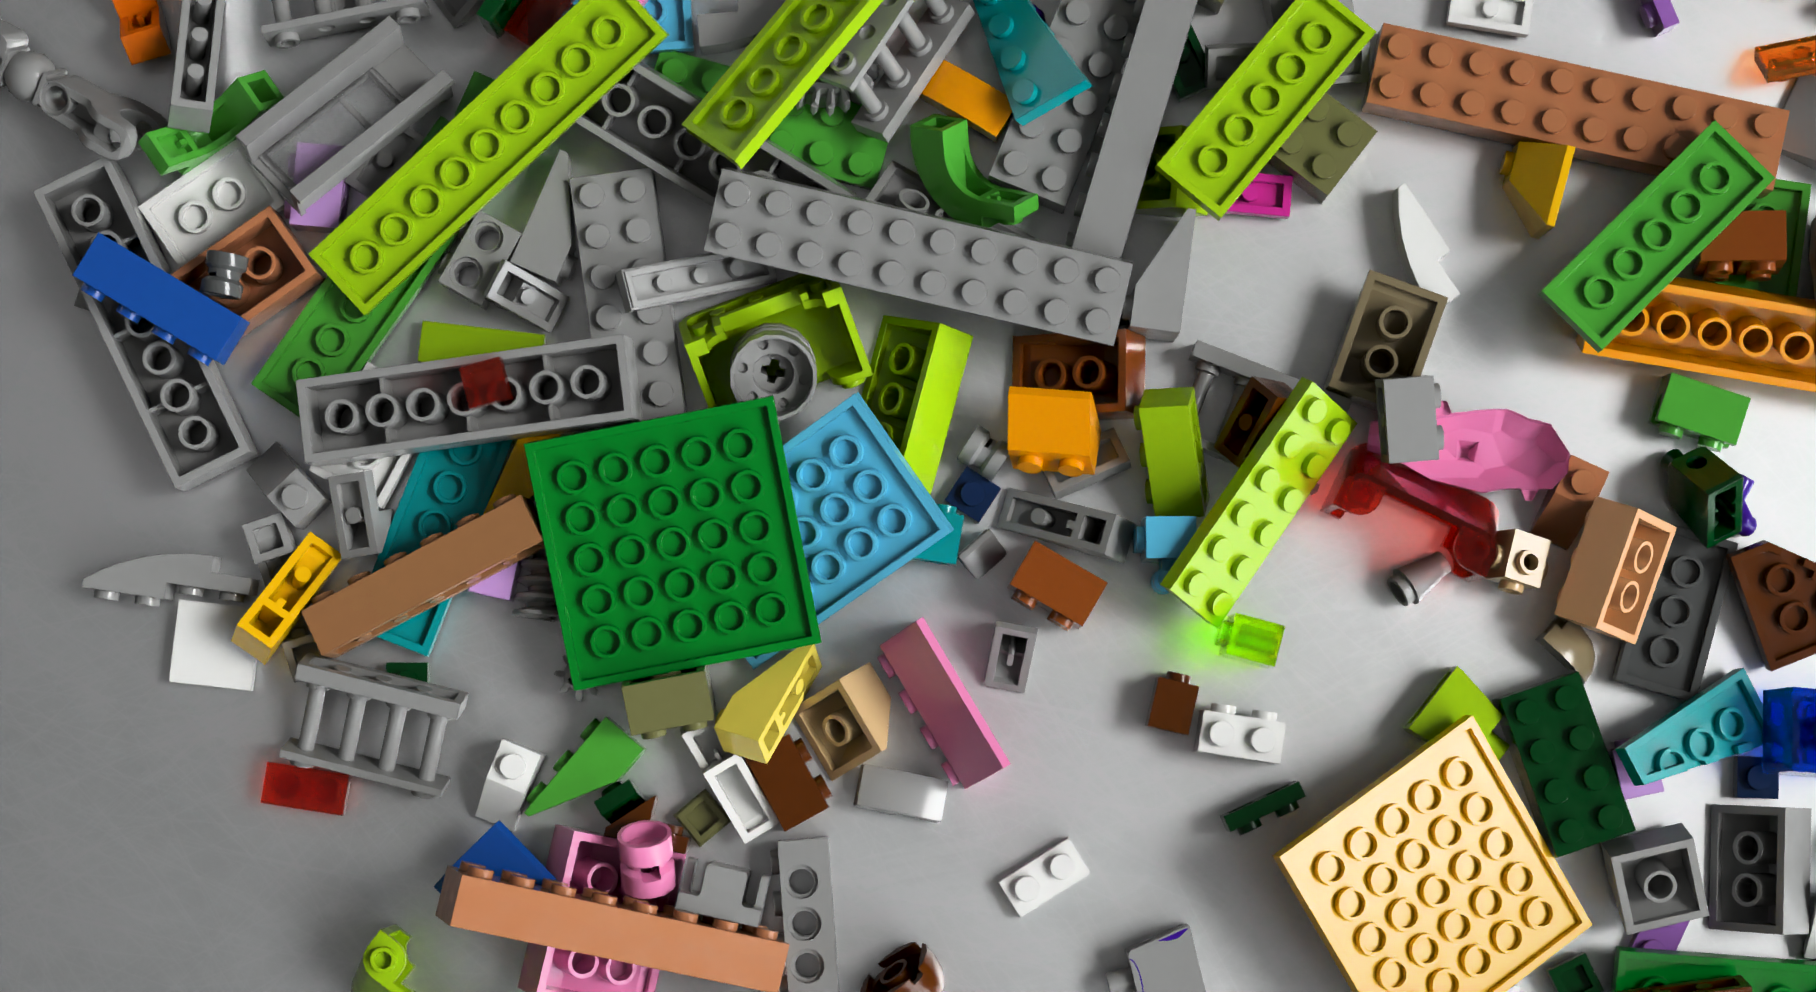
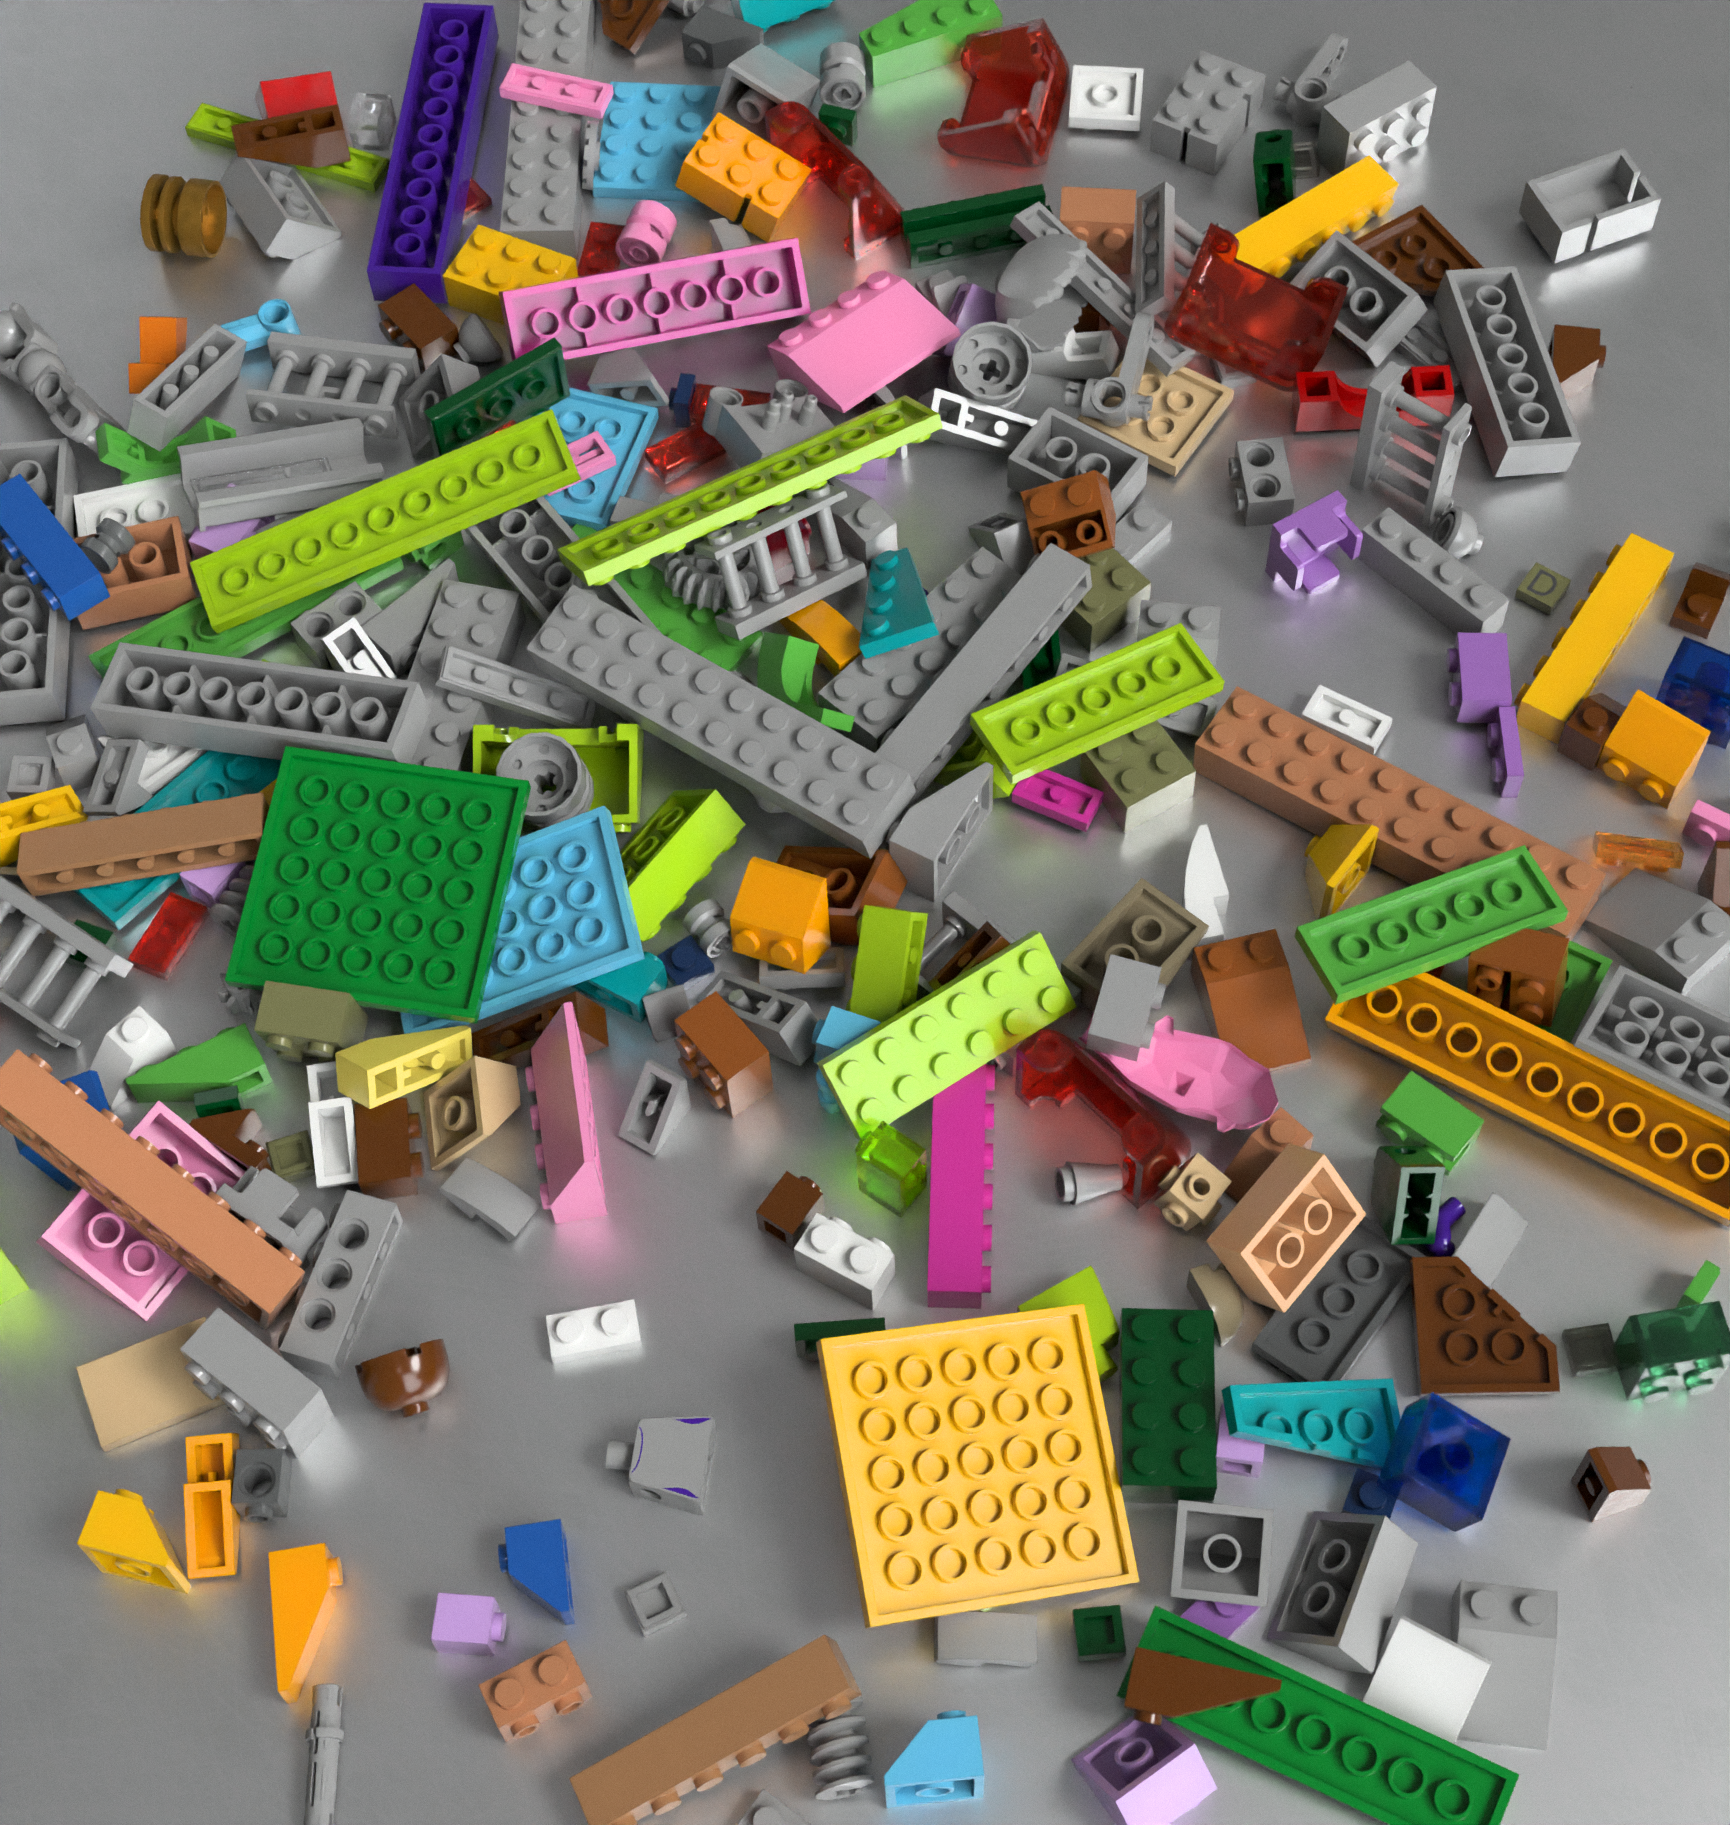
camera: 25 degrees right, 25 degrees down
clear red tile [459,357,513,410] -> none
bright pink wheel [617,820,676,899] -> none
none -> clear red plate [128,892,210,981]
none -> reddish brown slope [471,991,609,1068]
none -> dark pink brick [927,1064,995,1309]
none -> dark orange slope [1190,929,1311,1072]
none -> light grey slope [1453,1192,1529,1288]

